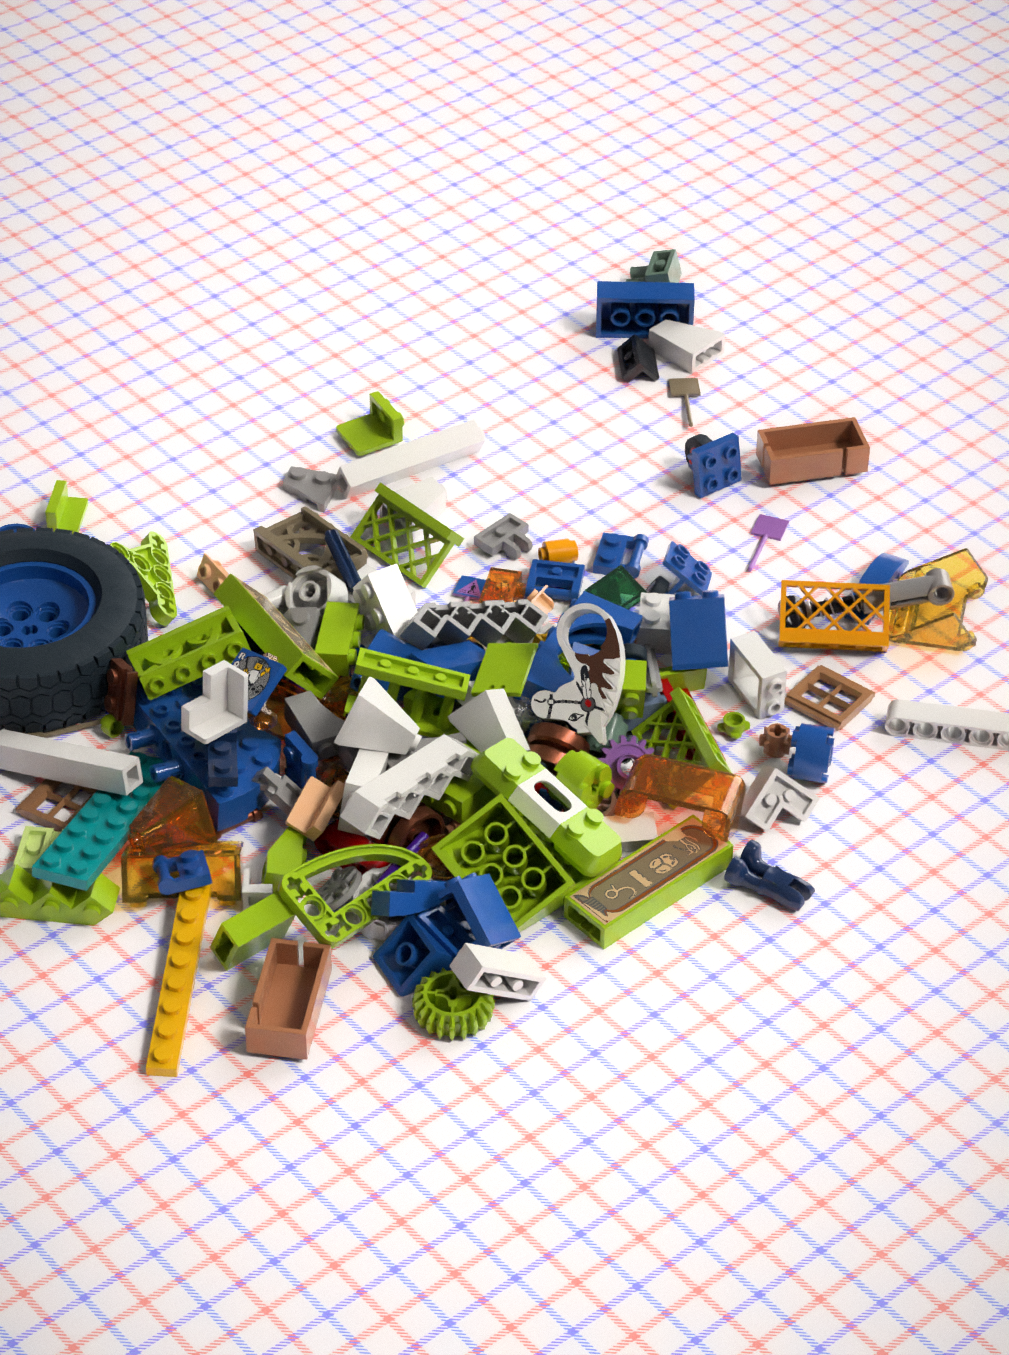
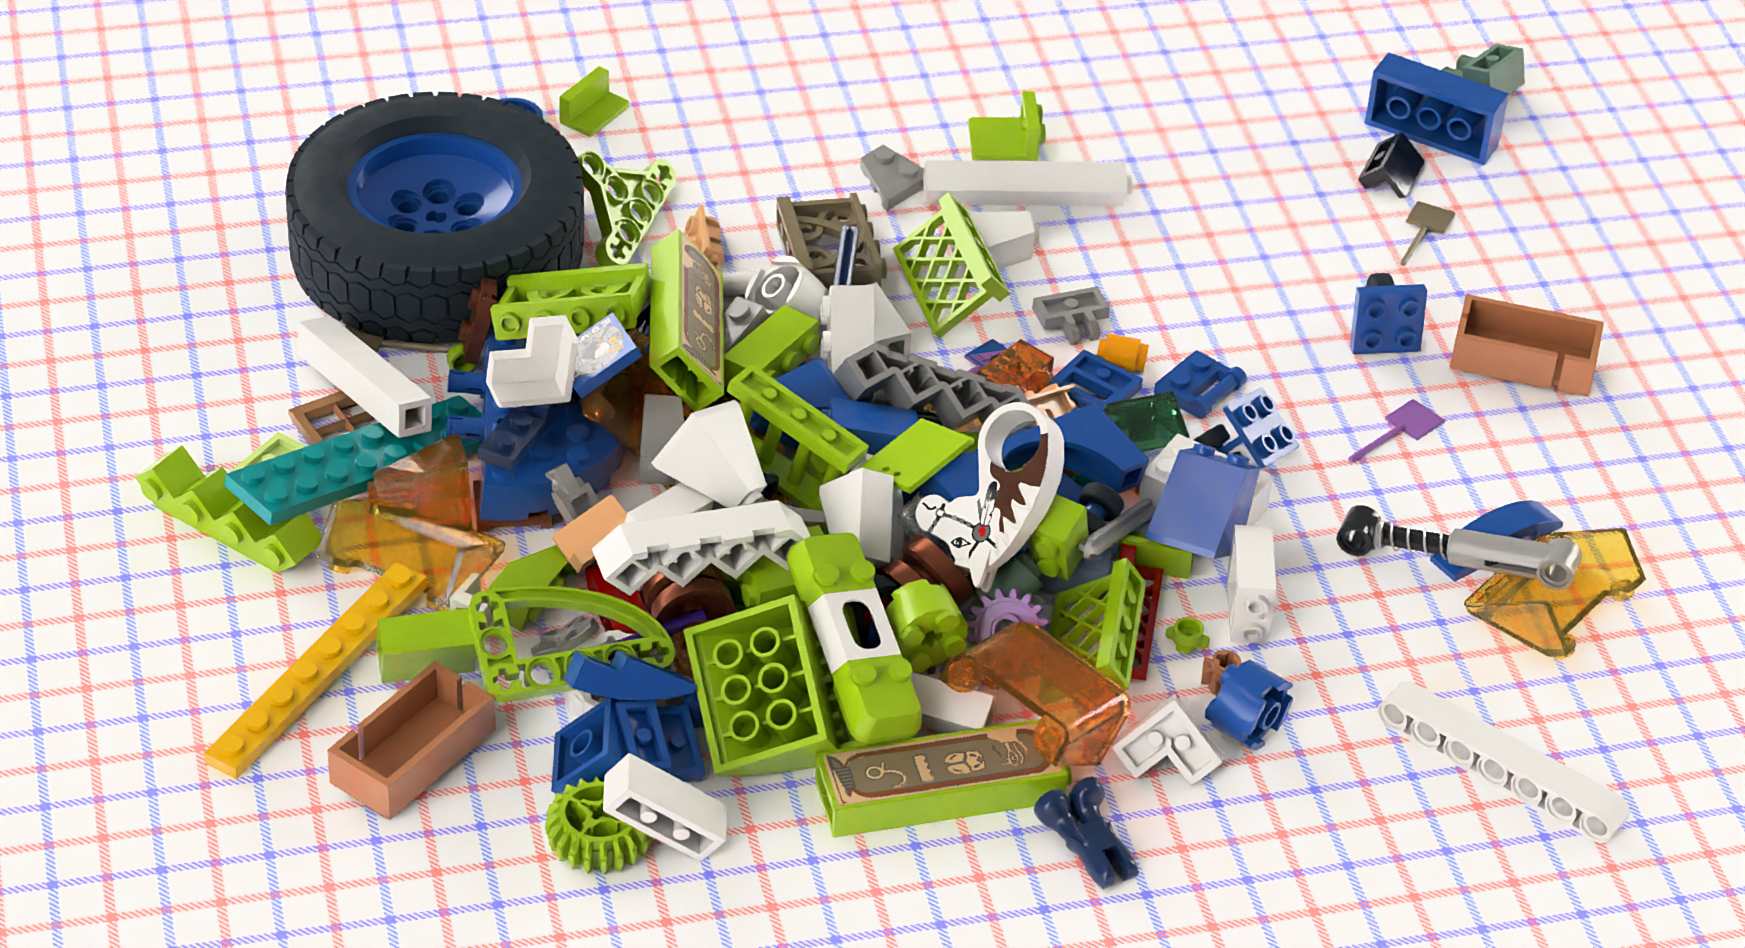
camera: 25 degrees right, 0 degrees up
blue plate [152,850,213,895] -> none
blue plate [283,730,318,790] -> none
blue panel [437,873,521,949] -> none
white slope [648,320,725,374] -> none
light orange fence [778,580,890,652] -> none
medium nougat piece [784,665,876,731] -> none

